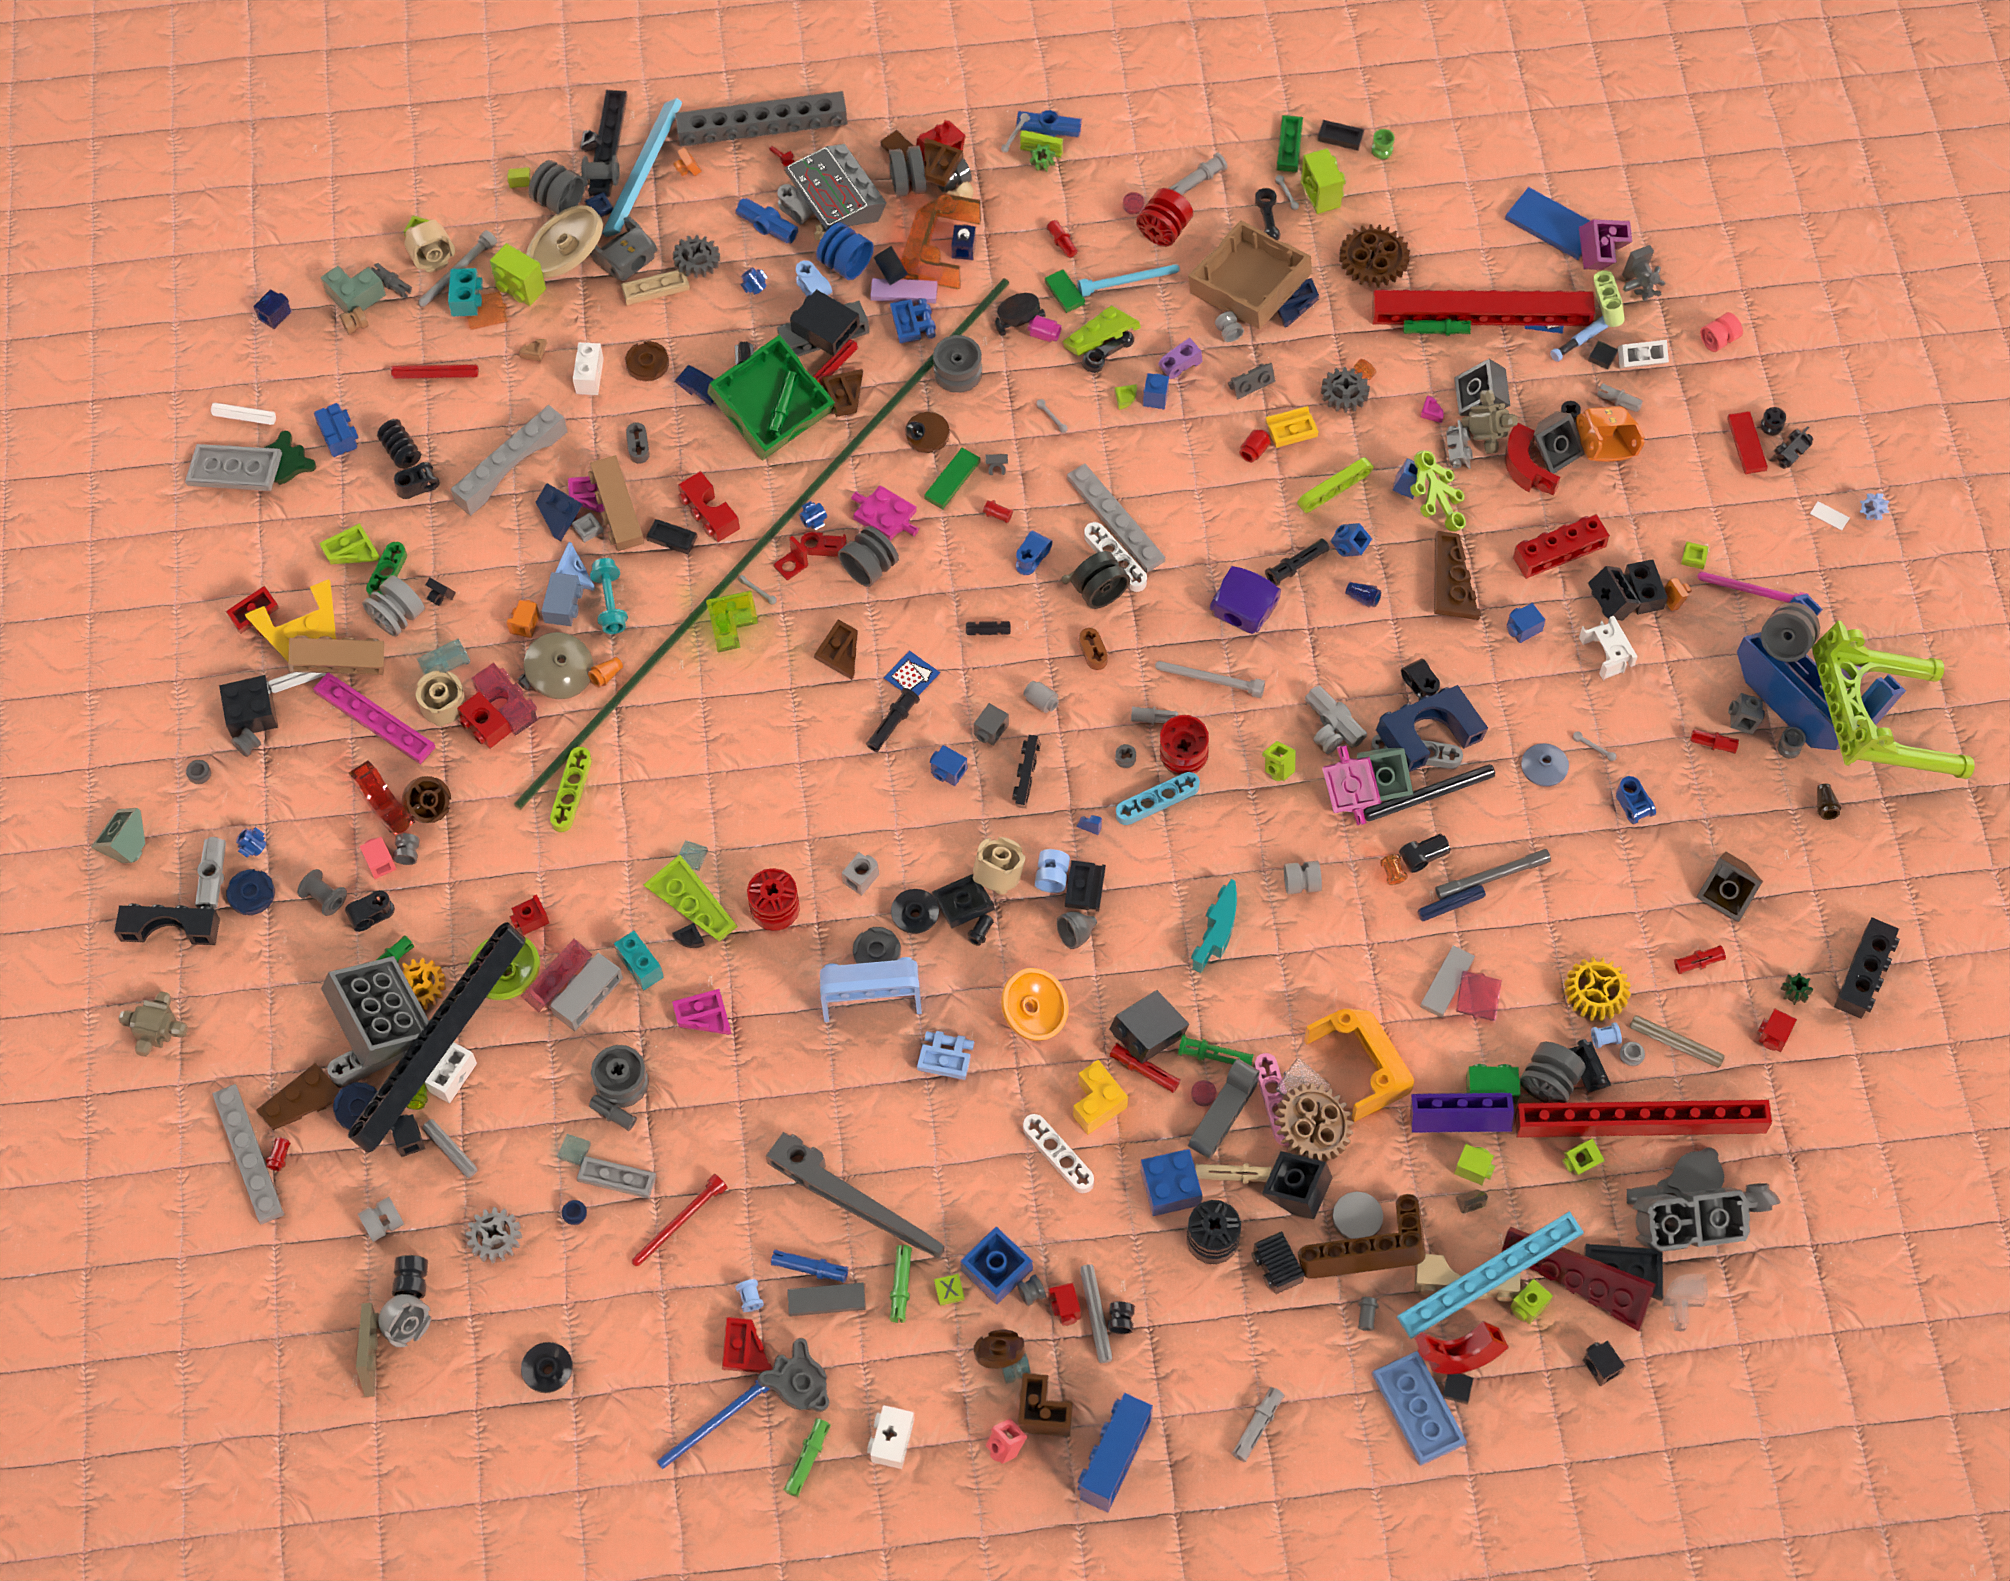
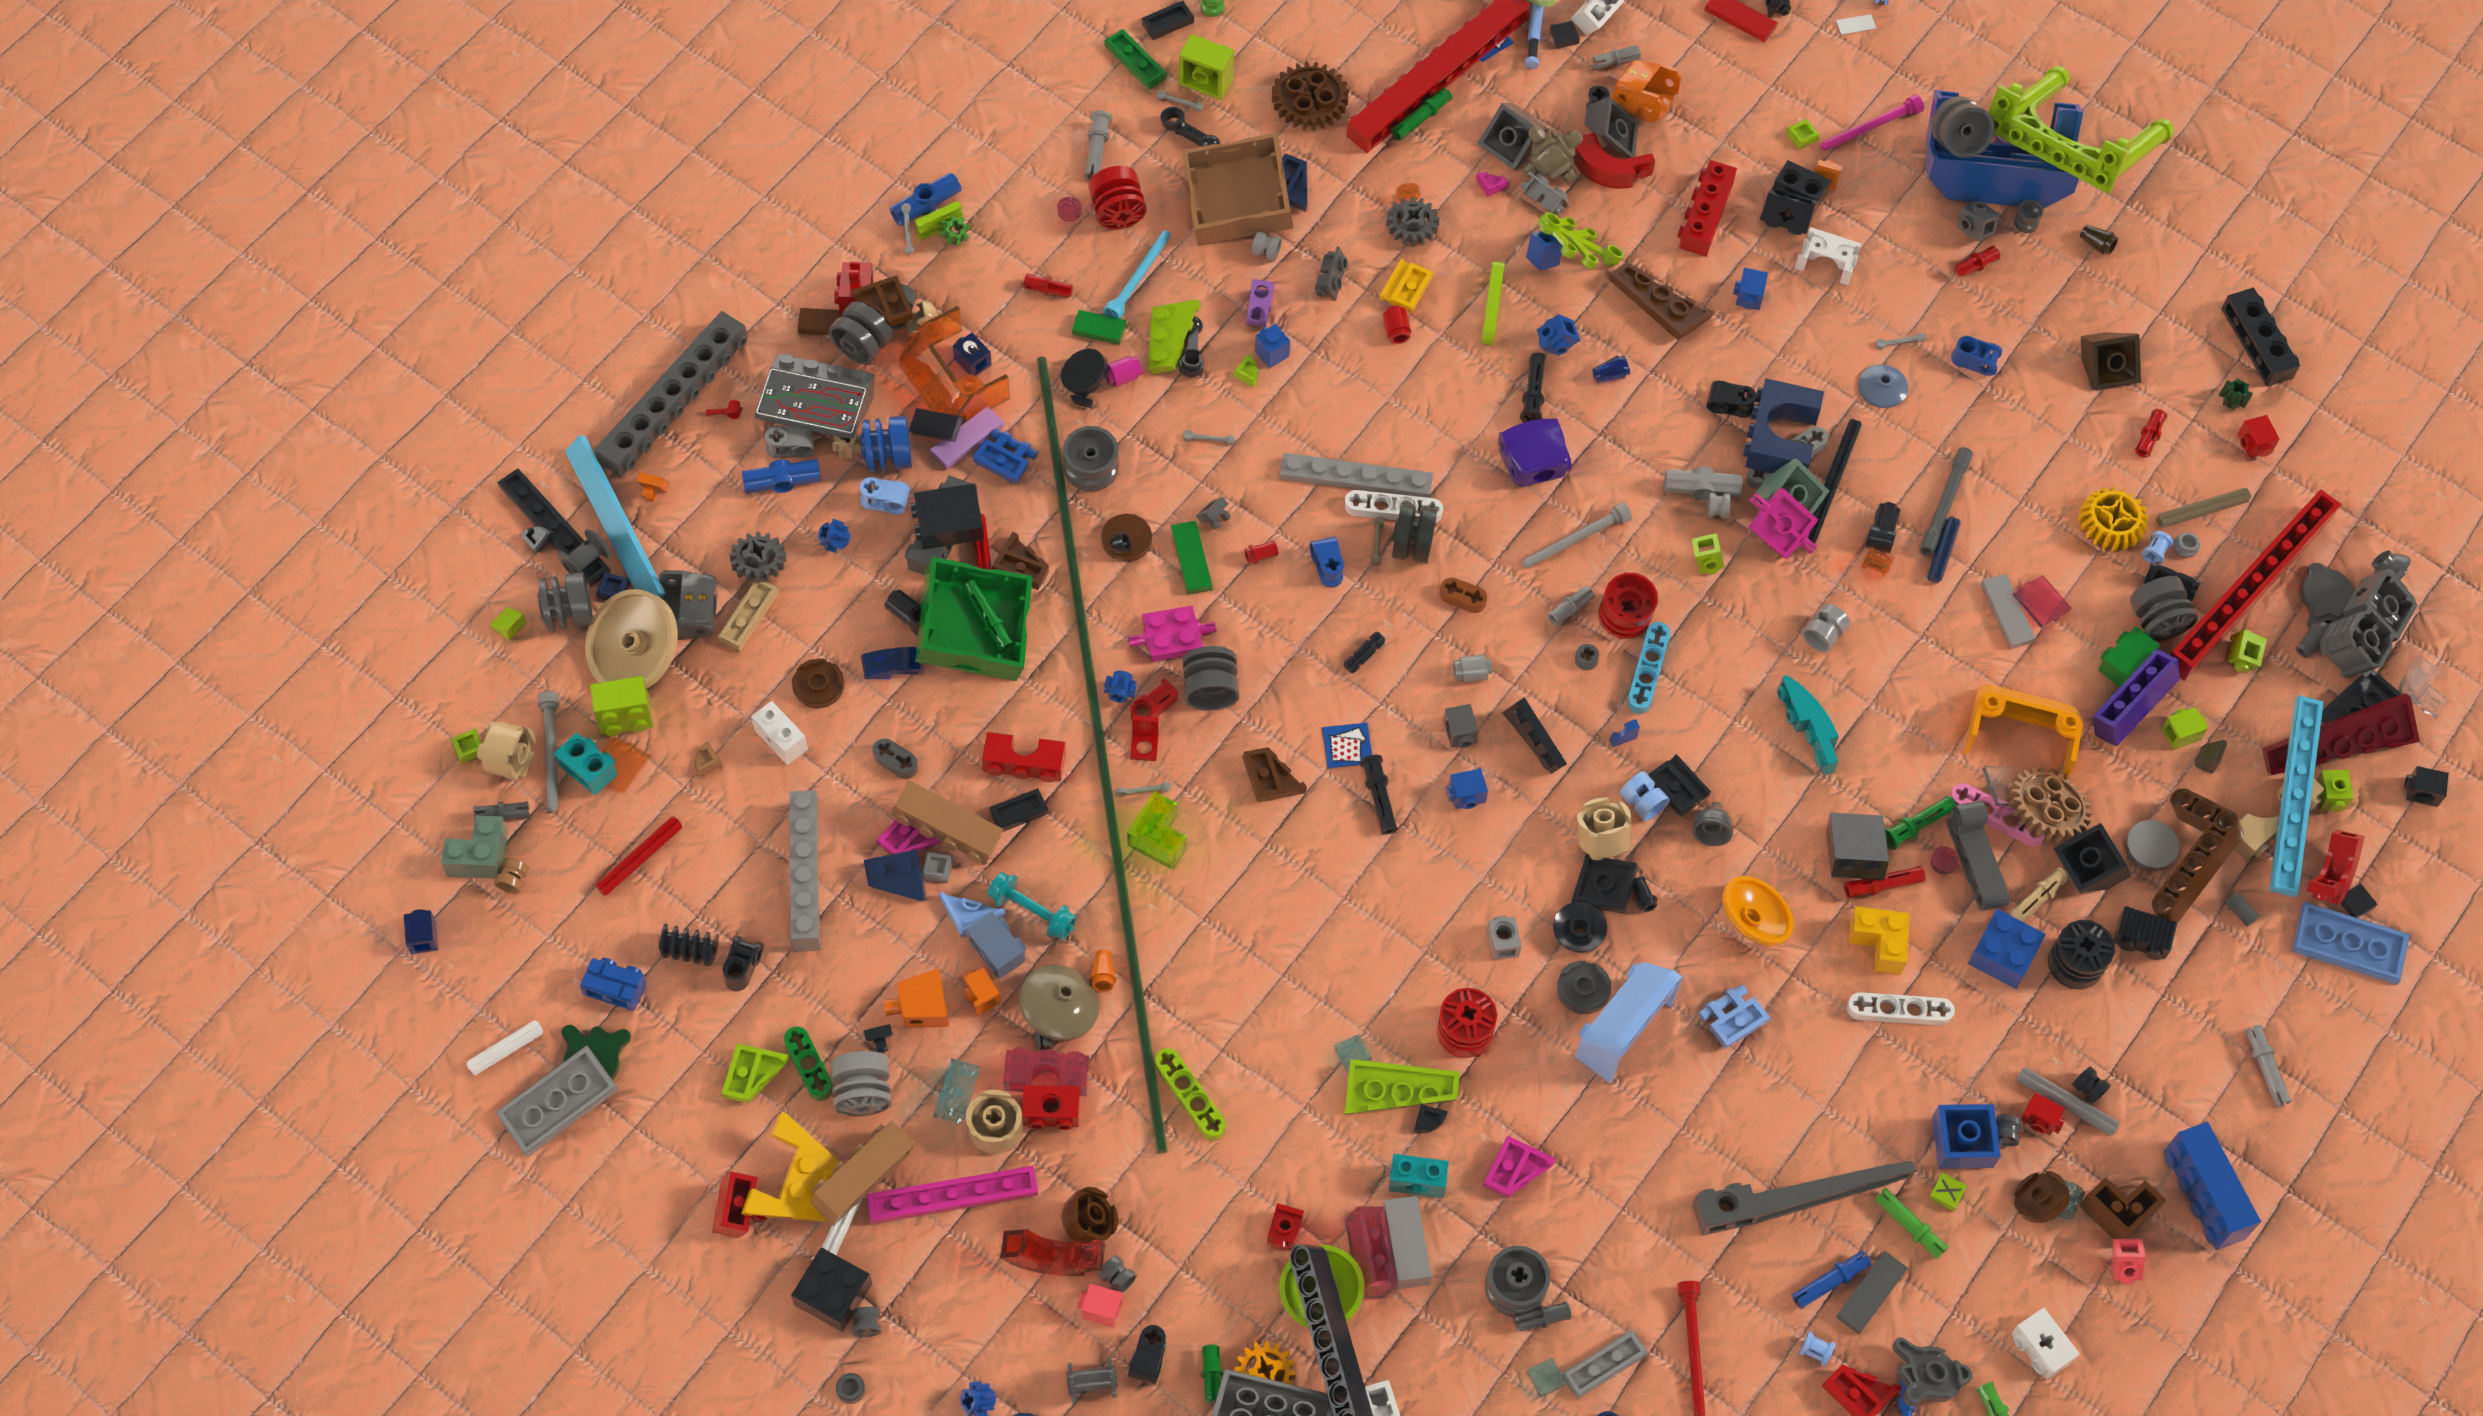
camera: 50 degrees left, 0 degrees up
none -> orange torso [883,969,949,1028]

